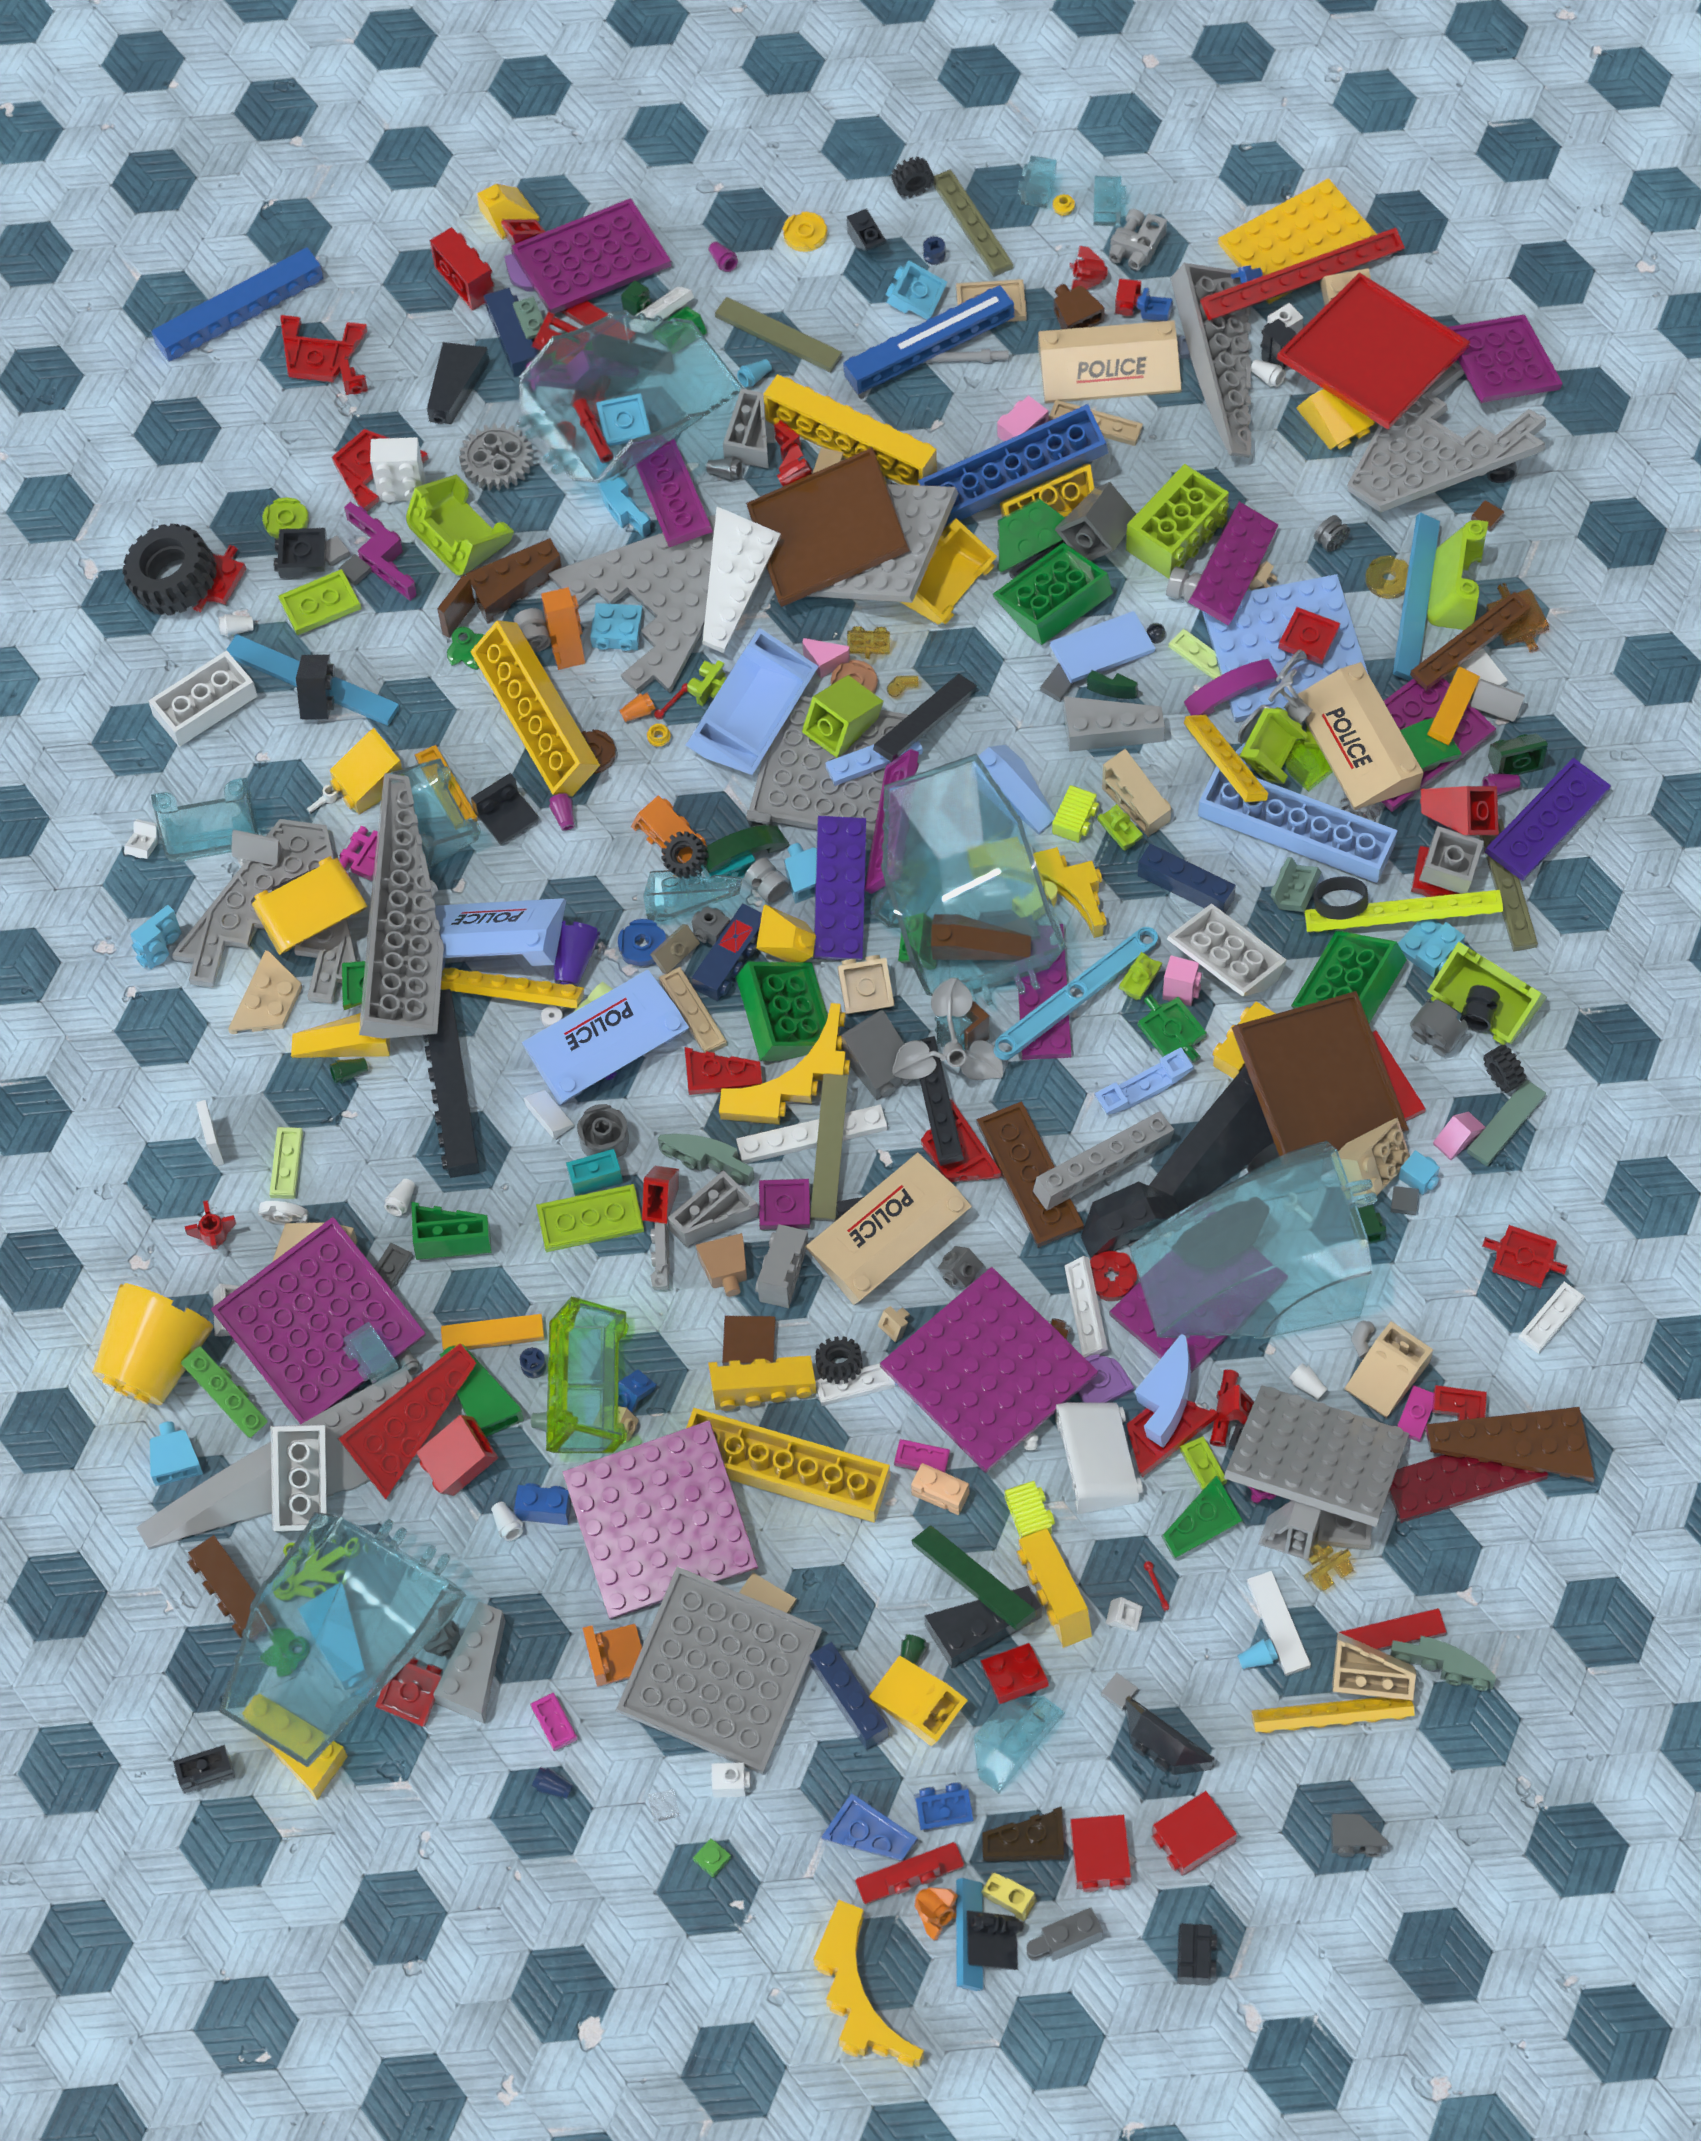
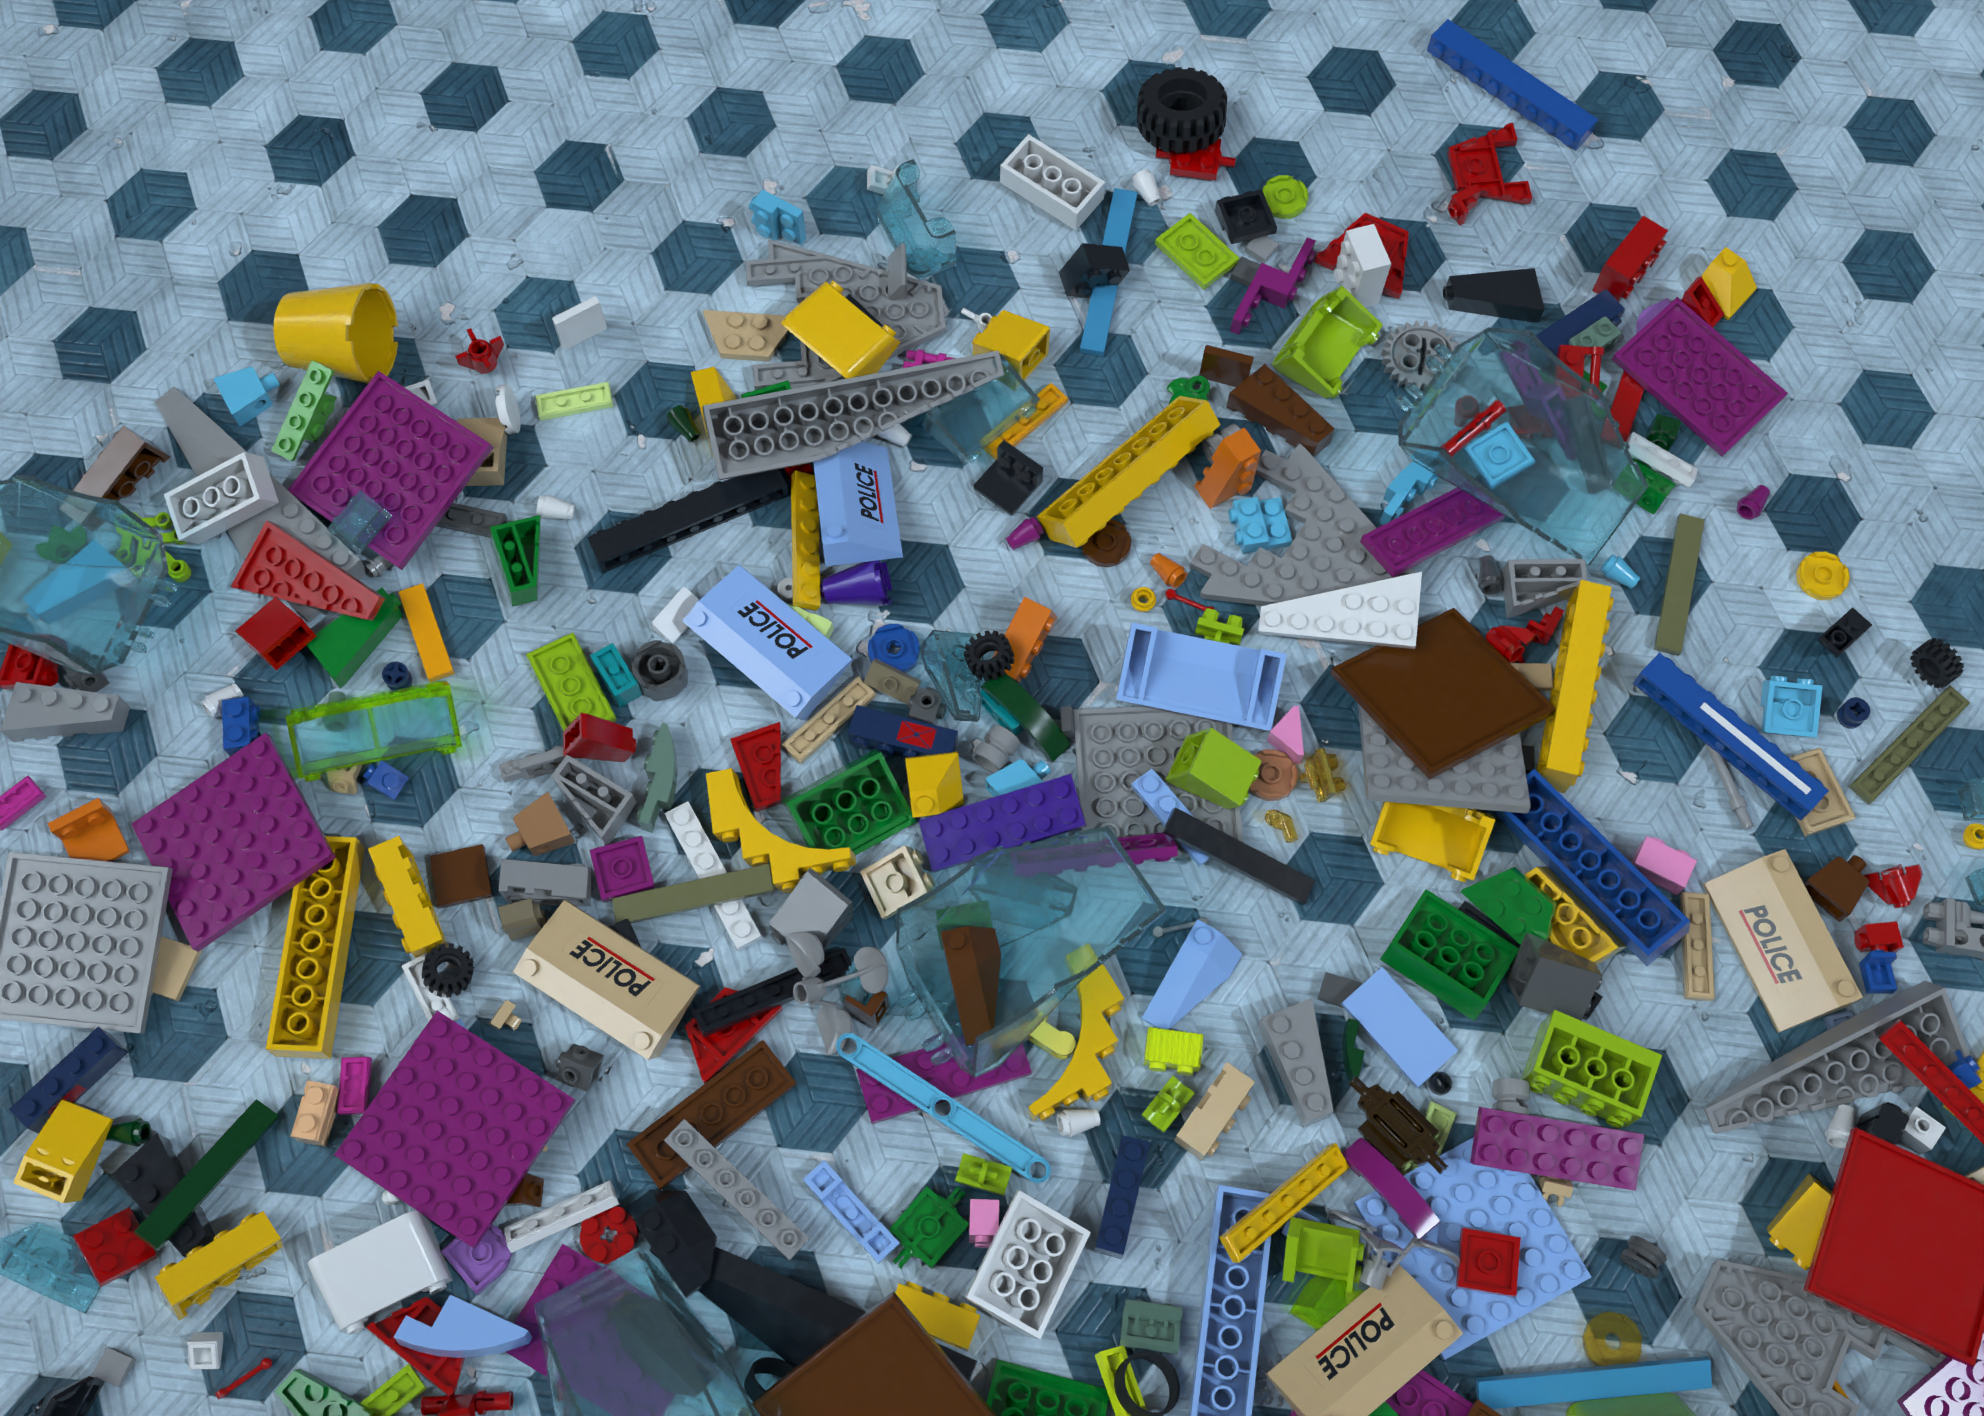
camera: 70 degrees right, 5 degrees up
neon yellow brick [1004,1480,1055,1538] -> none
none -> dark tan brick [498,898,547,941]
none -> white cone [1057,1109,1100,1138]
none -> dark brown piece [1349,1076,1448,1175]

